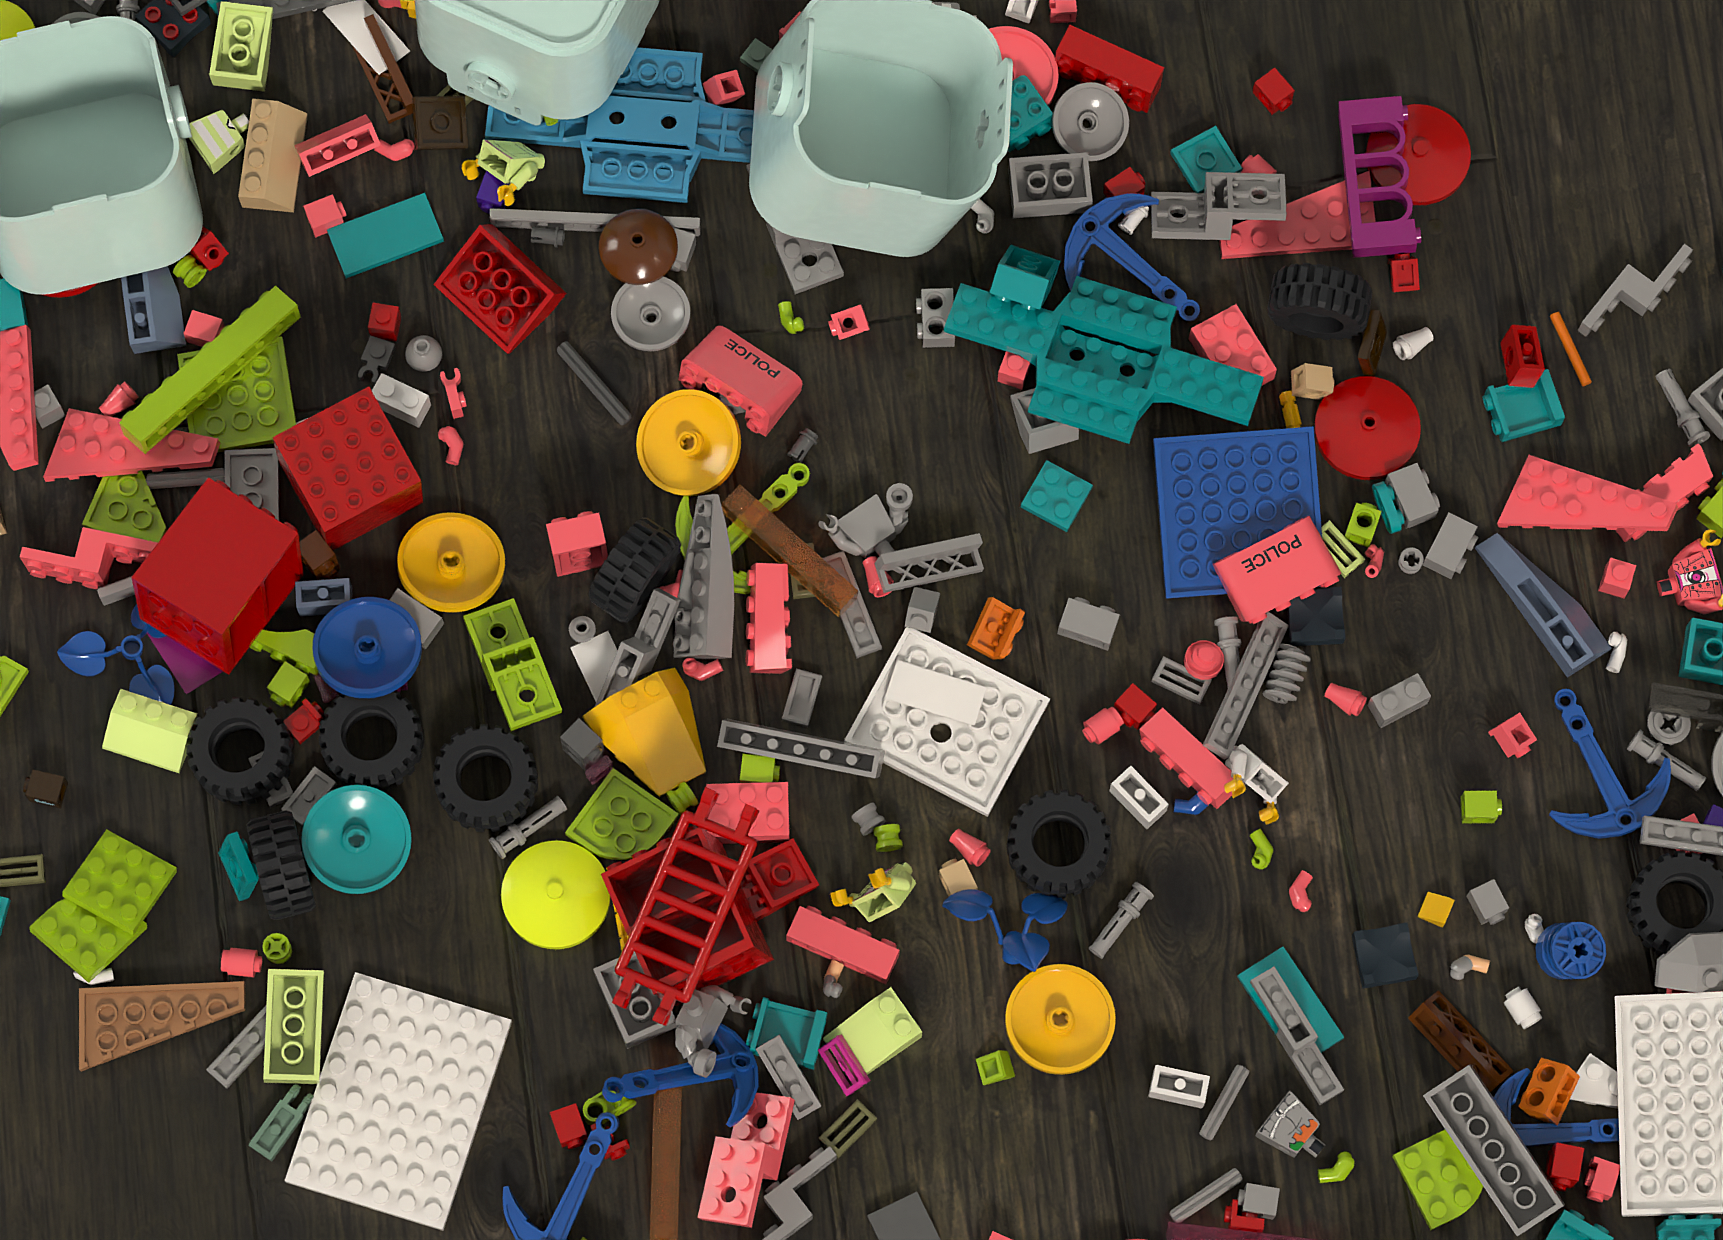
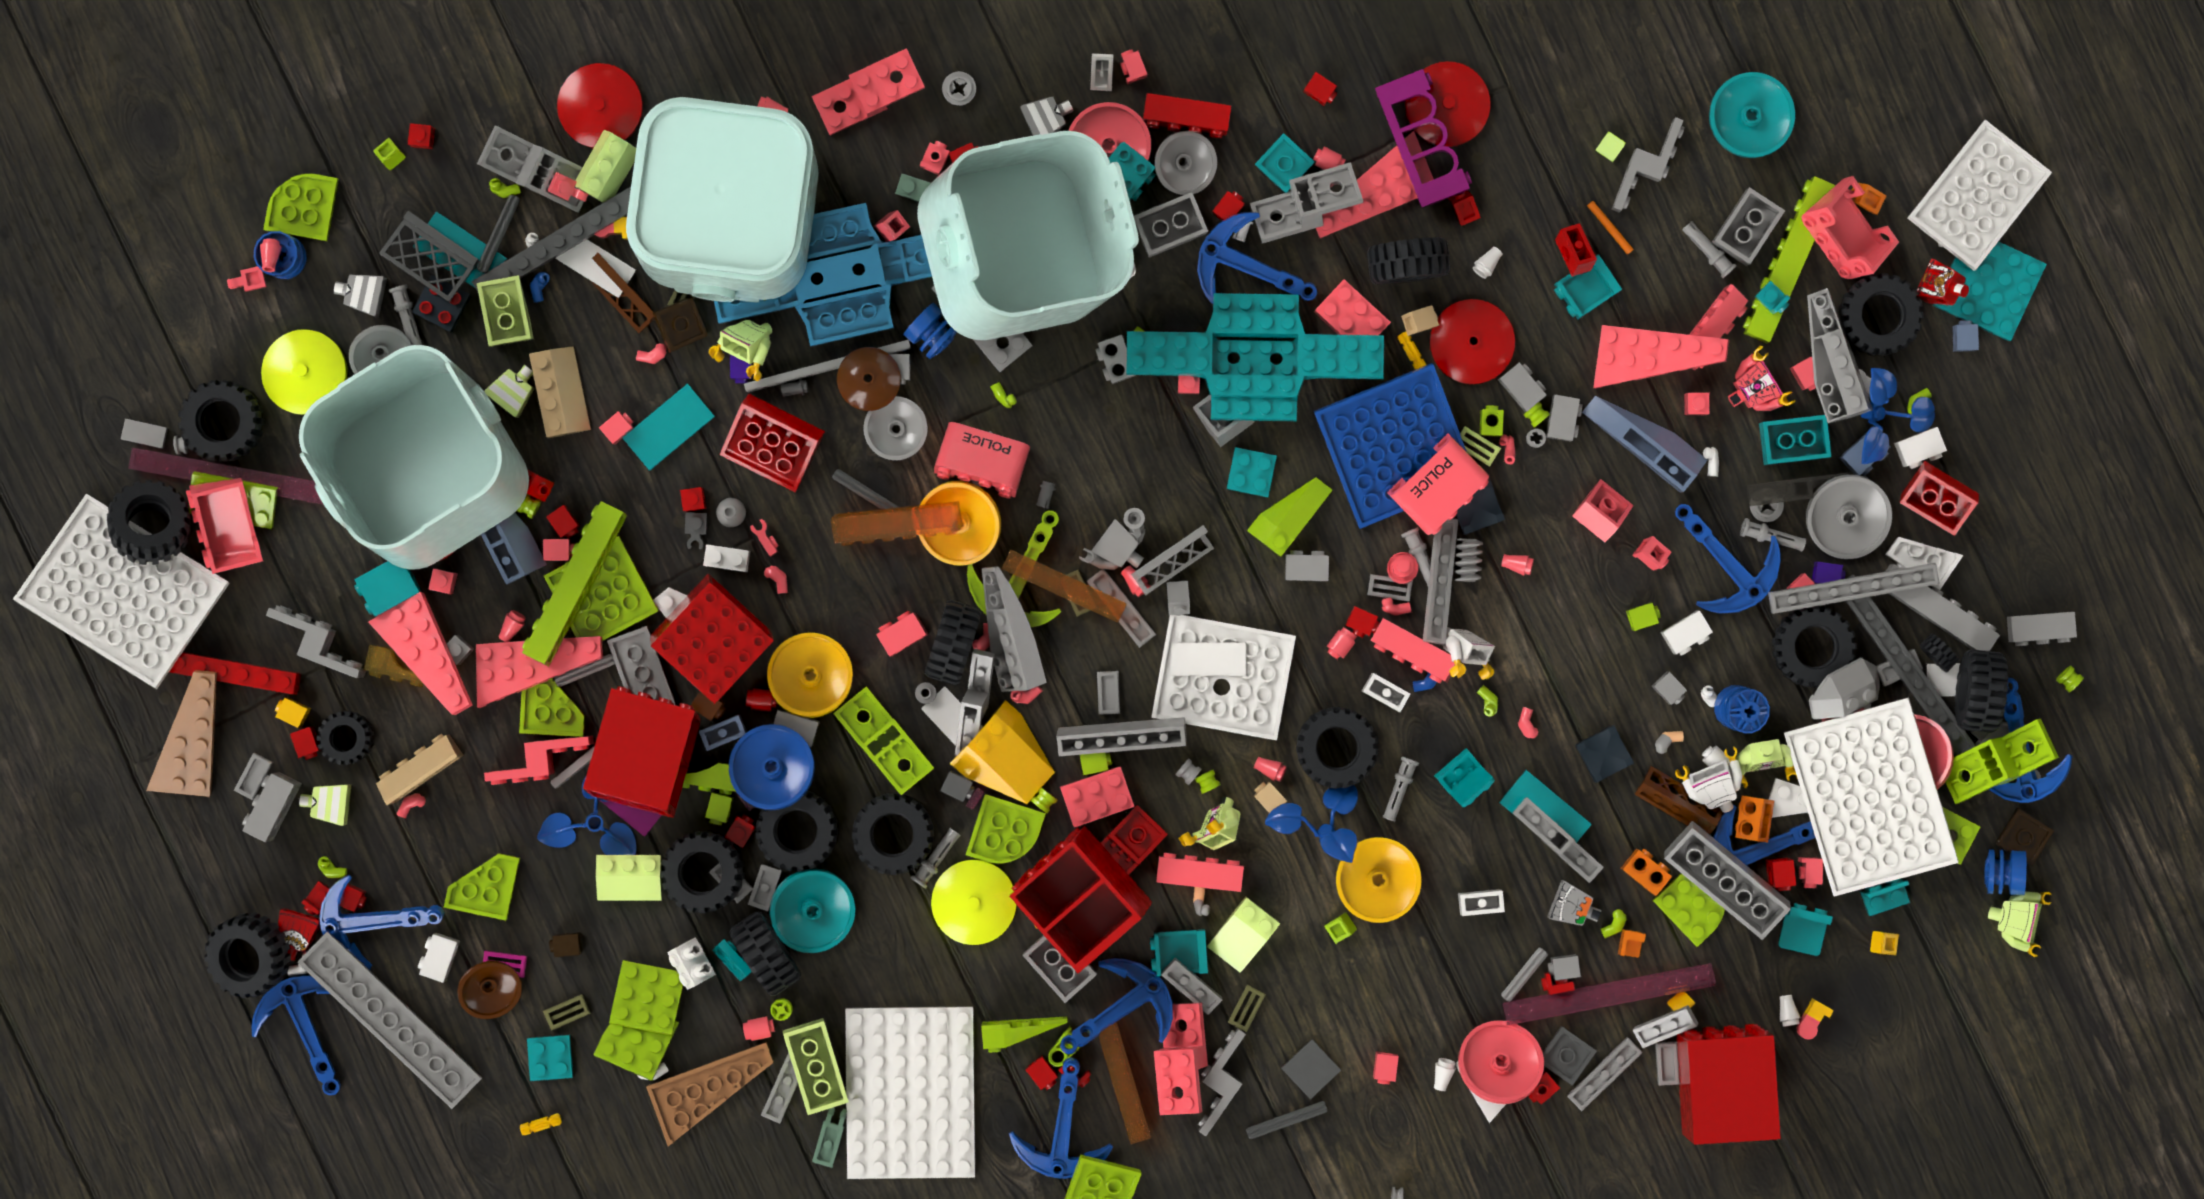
camera: 15 degrees left, 15 degrees up
coral brick [294,114,381,177] -> none
red bar [612,787,759,1026] -> none
light grey torso [675,985,751,1078] -> none
coral wedge [745,563,792,674] -> none
dark pink tile [818,1034,871,1096] -> none
coral brick [828,304,870,340] -> none
orange bracket [967,597,1025,660] -> none
teal brick [990,245,1060,310] -> none
light grey axle [1200,1065,1249,1140] -> none
dark brown tile [1358,309,1387,377] -> none
light grey brick [1367,673,1431,728] -> none
teal plate [1372,481,1404,534] -> none
yellow slope [1417,892,1455,928] -> none
none -> coral brick [429,569,458,594]
none -> blue arm [530,272,550,303]
none -> red brick [546,505,580,539]
none -> white brick [667,937,716,990]
none -> red brick [746,688,777,711]
none -> clear orange brick [831,501,963,546]
none -> blue wheel [903,303,957,359]
none -> lime wedge [981,1016,1067,1053]
none -> lime wedge [1247,477,1332,557]
none -> coral arm [1381,598,1411,616]
none -> teal bracket [1434,748,1495,807]
none -> lime wheel [1523,401,1550,427]
none -> coral slope [1572,479,1634,542]
none -> slope [1595,131,1626,162]
none -> orange panel [1618,929,1646,958]
none -> orange brick [1621,849,1672,896]
none -> white brick [1660,611,1713,655]
none -> white torso [1675,746,1742,813]
none -> yellowish green torso [1736,739,1798,788]

